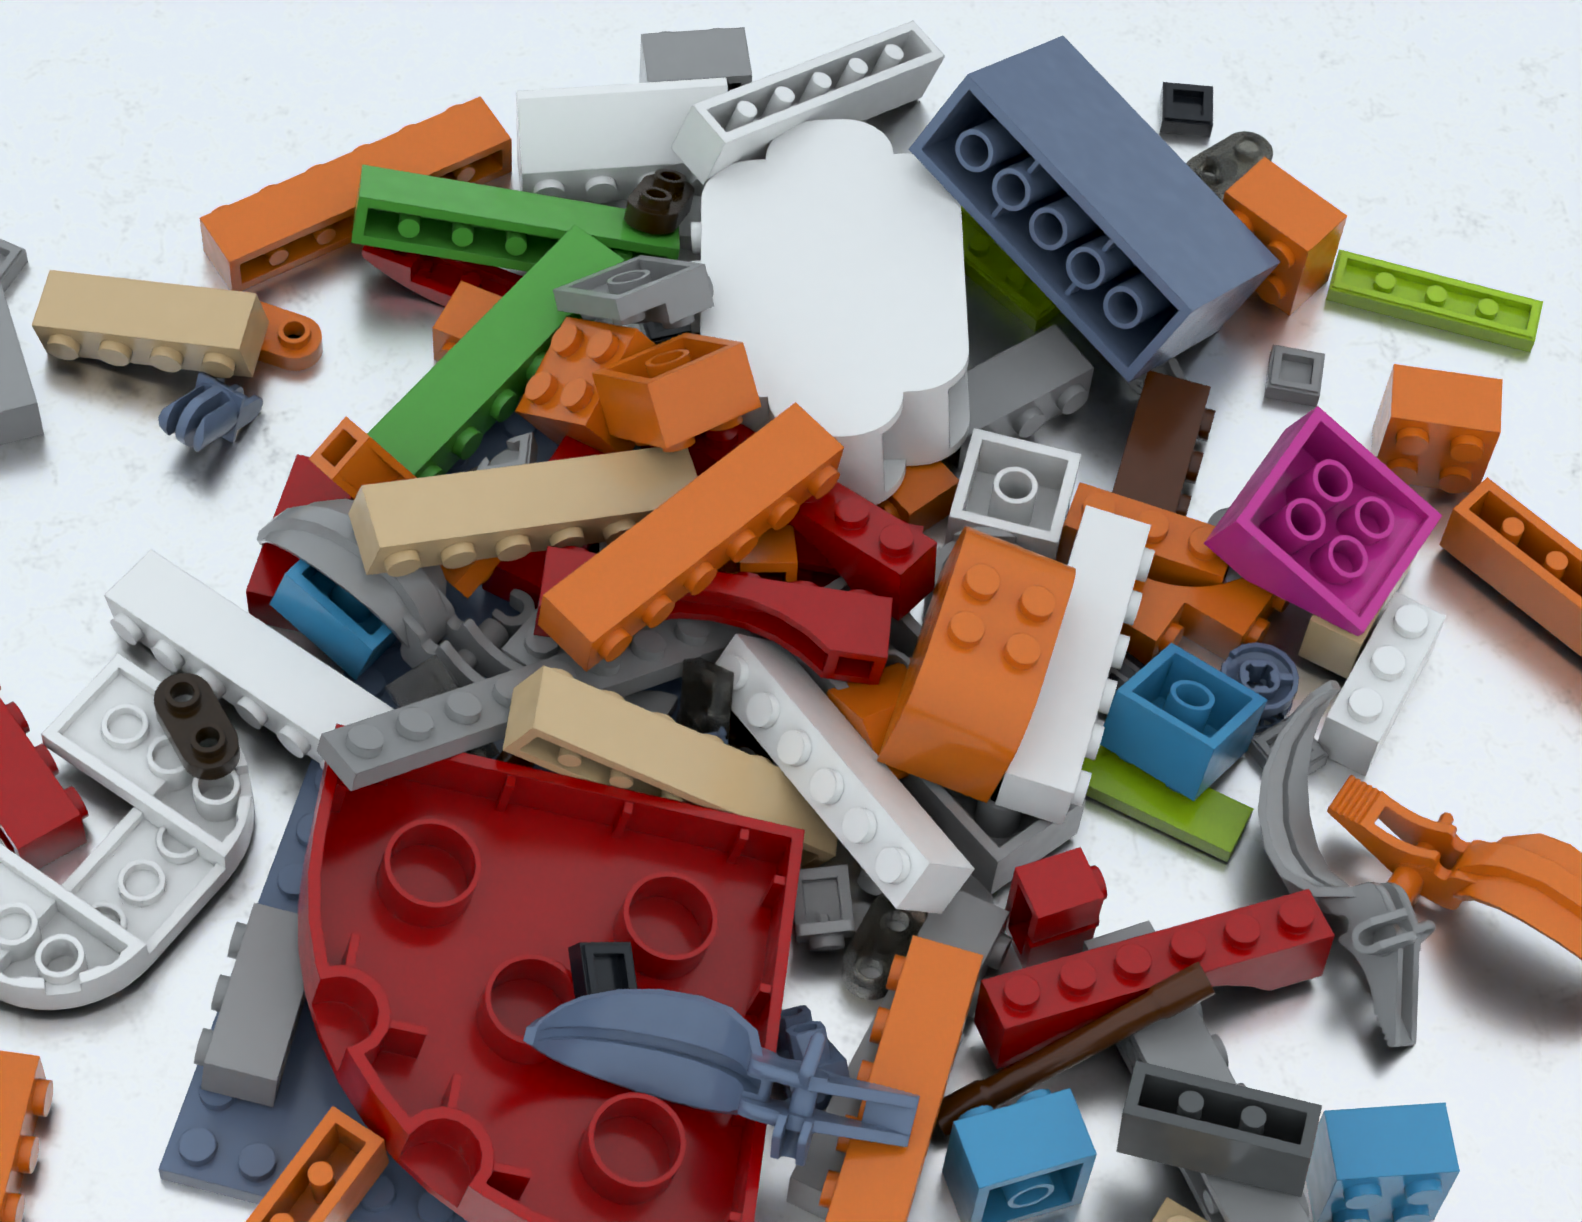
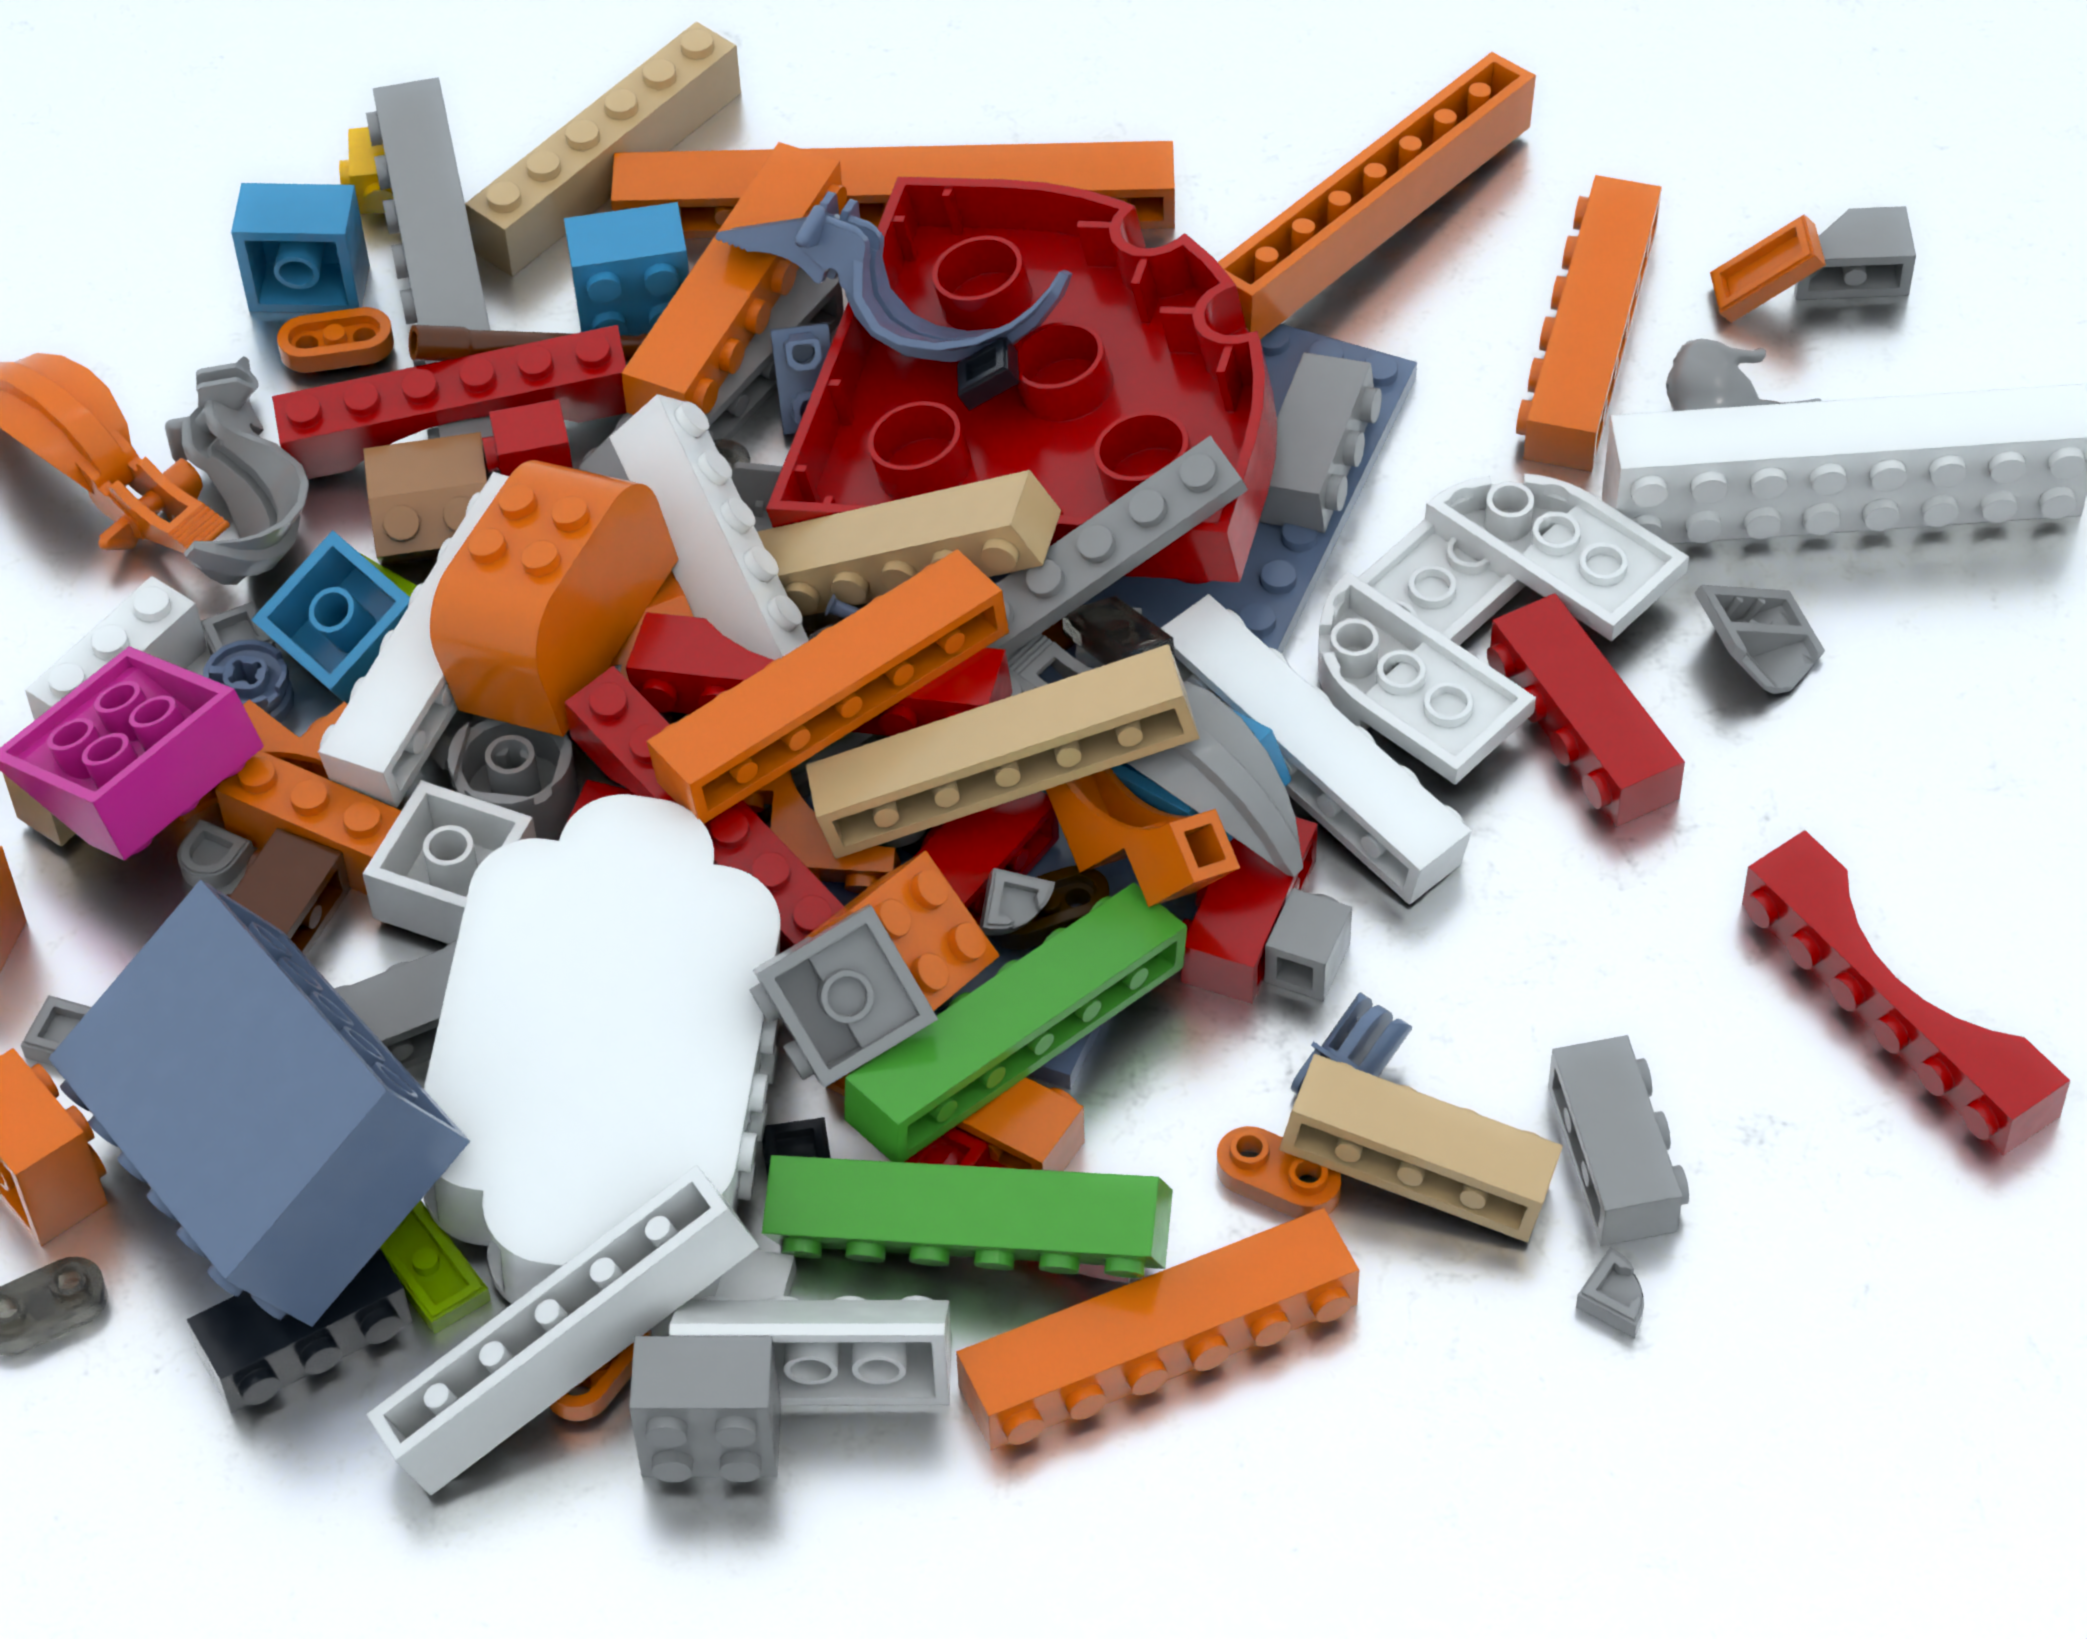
camera: 165 degrees left, 5 degrees down
dark brown plate [154,673,240,780] -> none
orange brick [592,332,761,452] -> none
dark brown plate [624,169,695,235] -> none
dark grey brick [1116,1061,1322,1197] -> none
black tile [1160,82,1213,137] -> none
none -> orange plate [277,307,394,373]
none -> medium nougat slope [363,432,488,566]
none -> light grey brick [1264,888,1352,1001]

